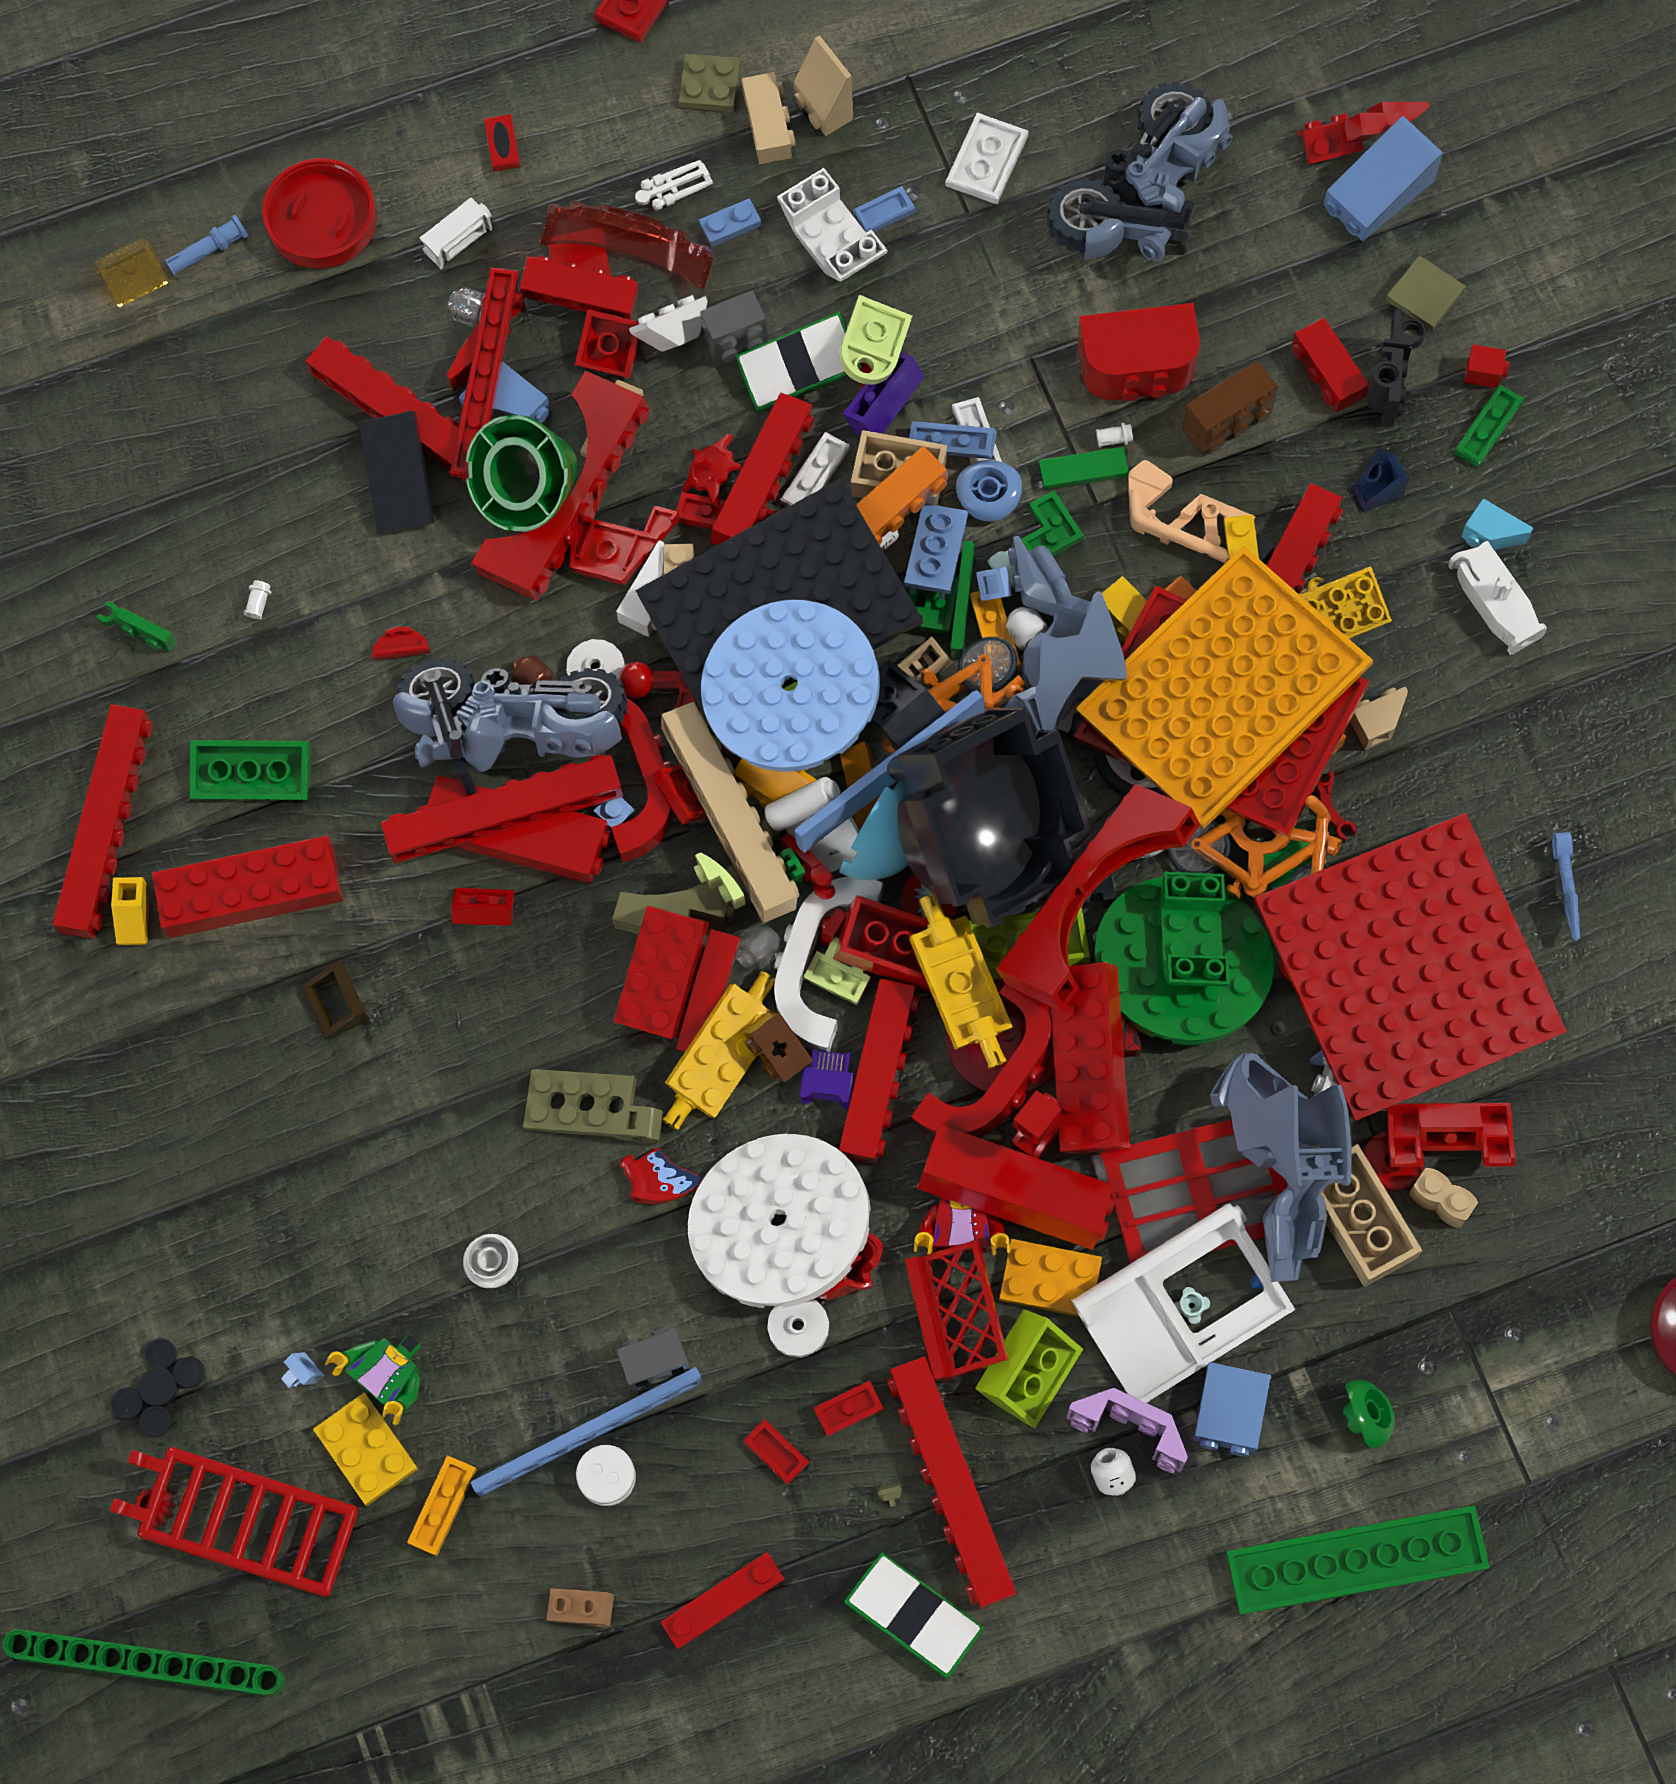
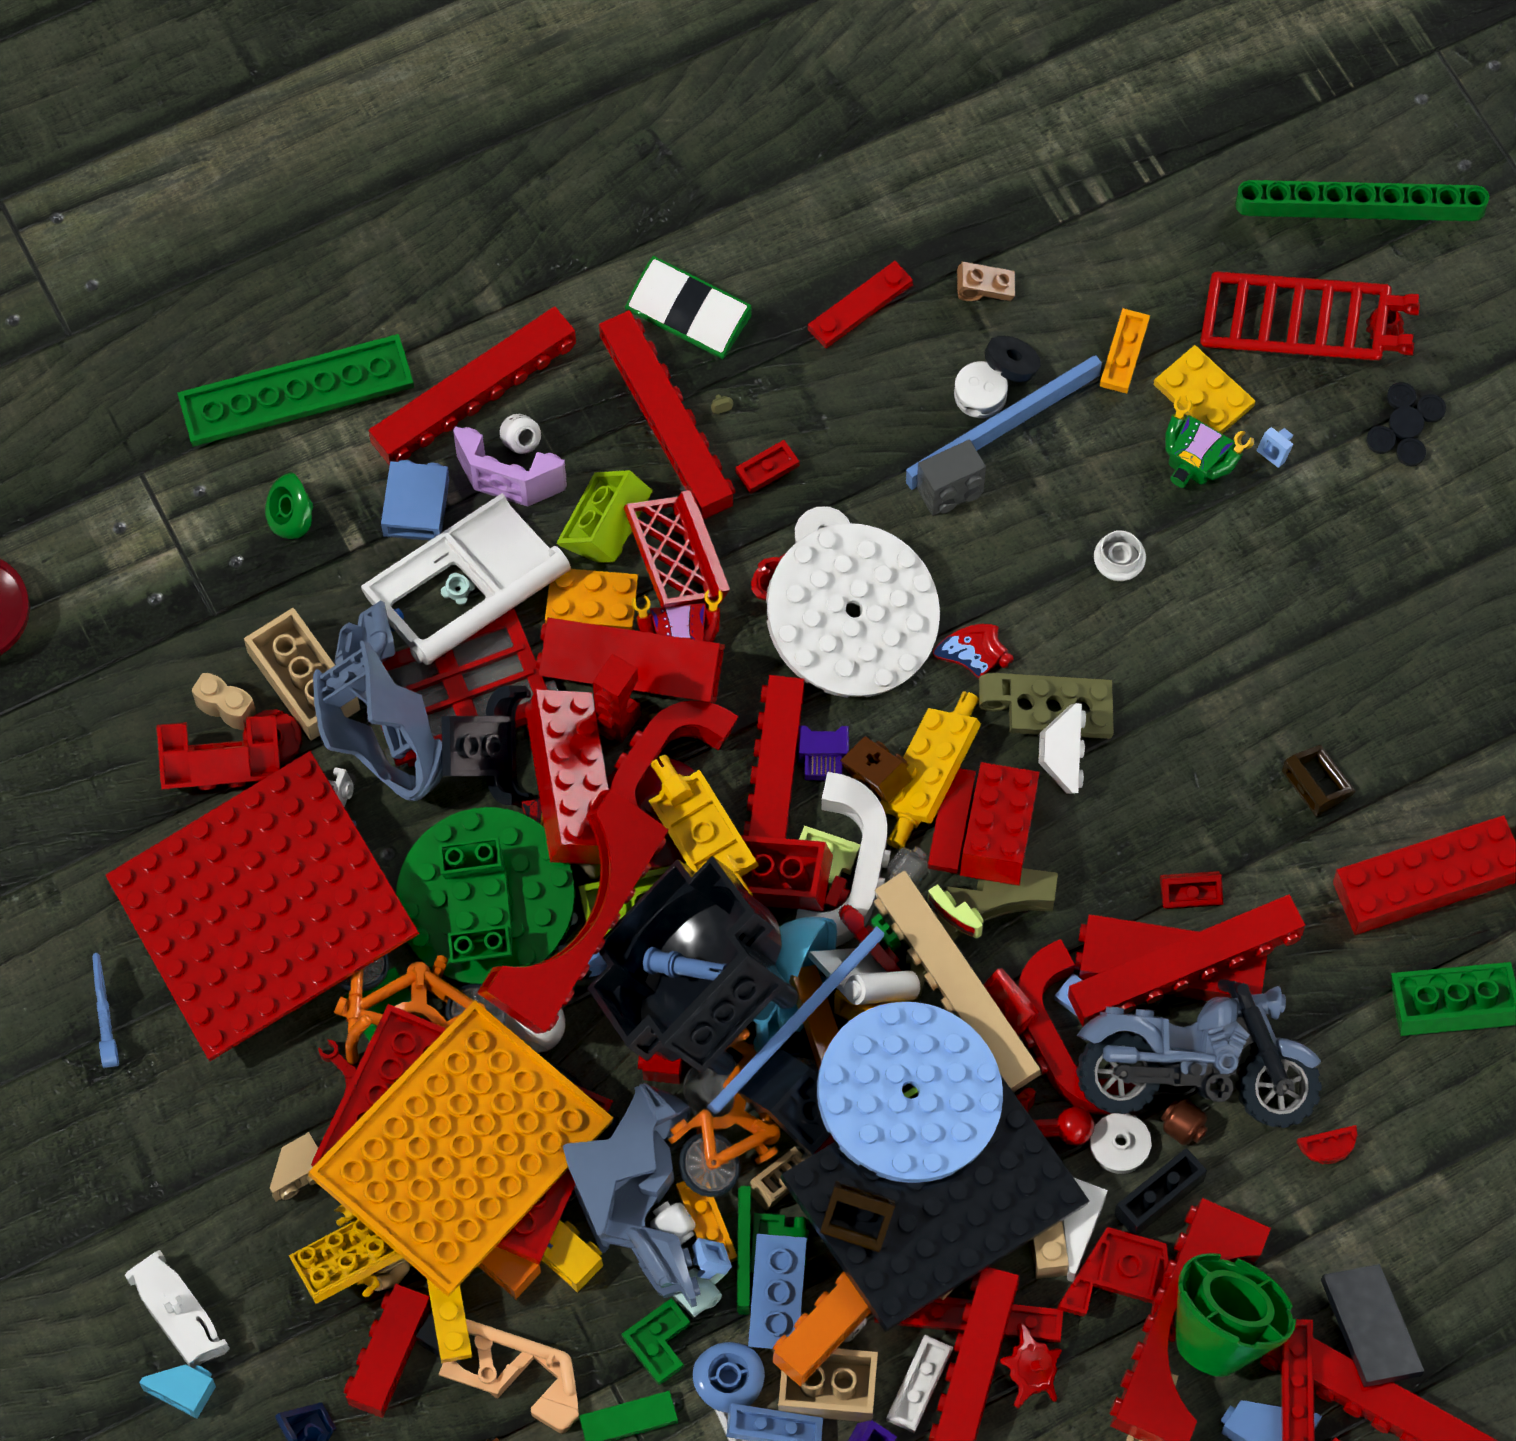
camera: 170 degrees right, 5 degrees down
white pin [244,580,272,619] -> none
red tile [743,1419,809,1485] -> none
none -> red brick [368,306,576,466]
none -> black piece [442,686,533,805]
none -> medium blue pin [643,947,728,981]
none -> dark brown tile [819,1181,895,1252]
none -> black tile [984,336,1041,382]
none -> white slope [1039,703,1086,794]
none -> black brick [1114,1147,1207,1235]

